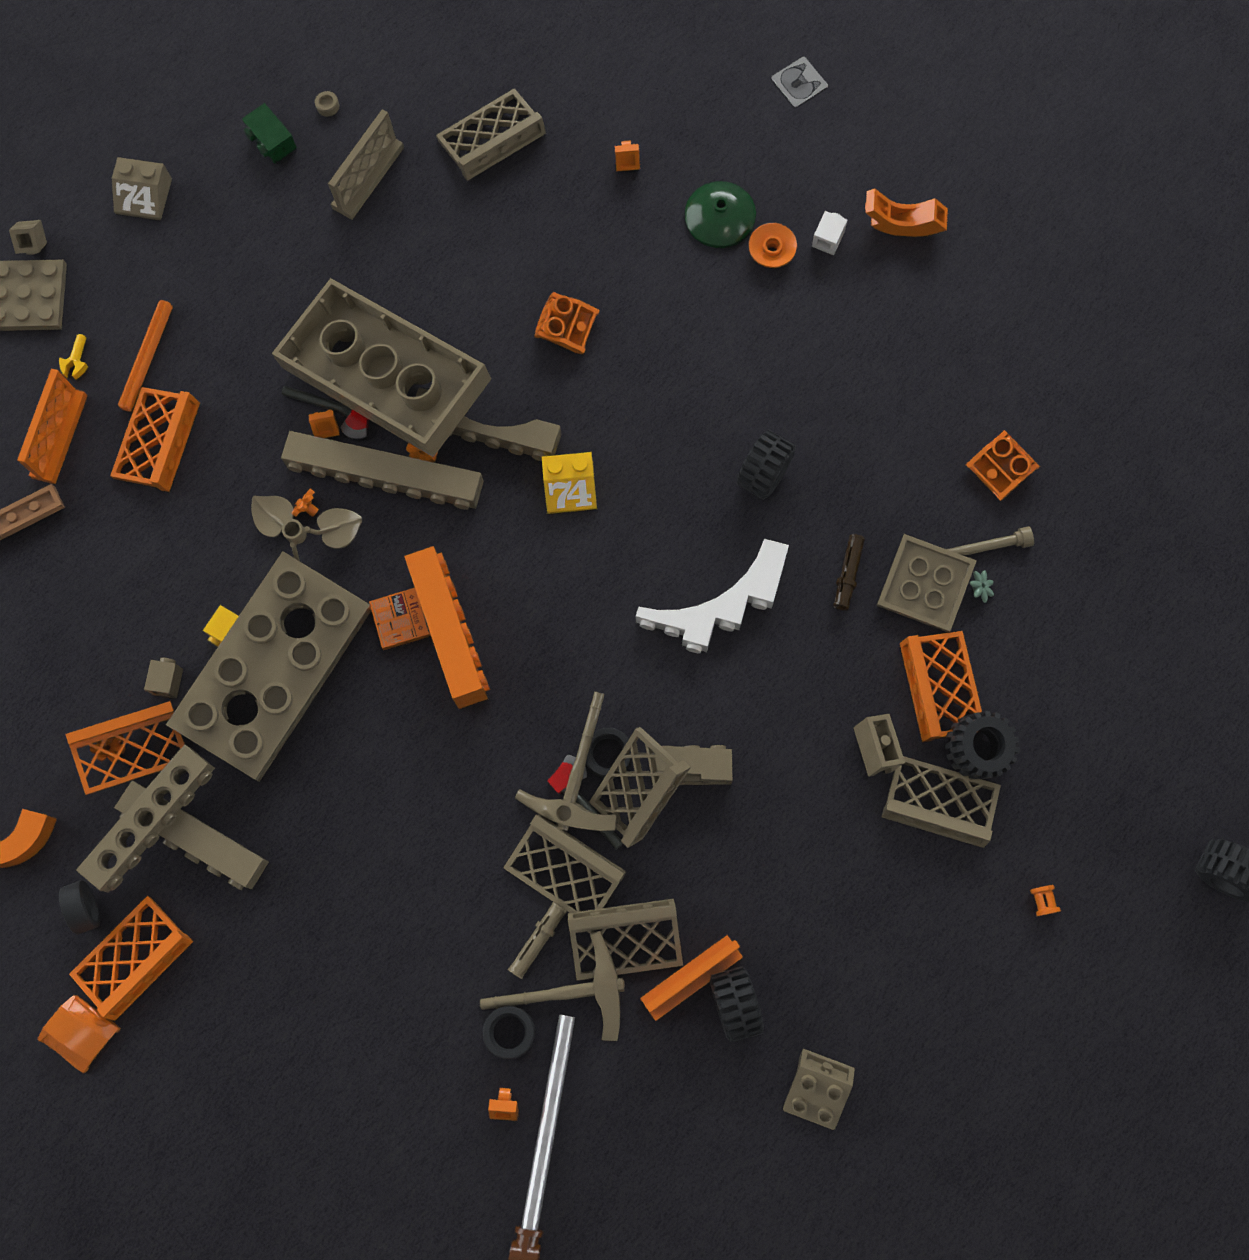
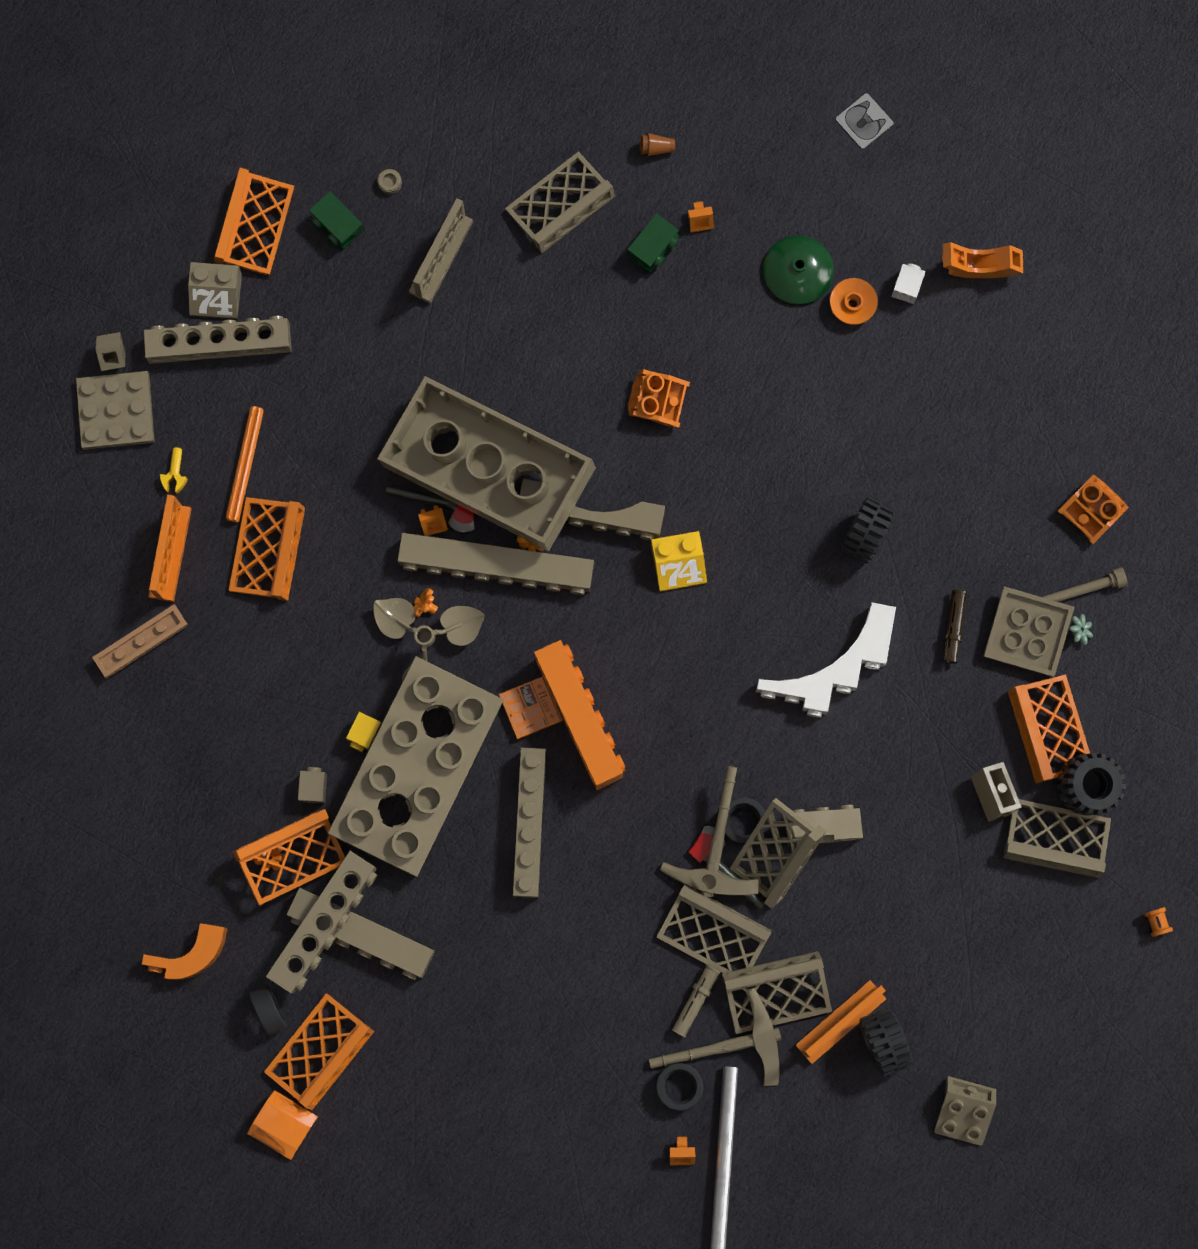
camera: 10 degrees left, 5 degrees up
none -> dark tan brick [144,316,292,364]
none -> orange fence [214,168,294,276]
none -> dark tan arch [513,748,546,898]
none -> dark green brick [627,213,680,273]
none -> dark orange cone [640,133,675,157]

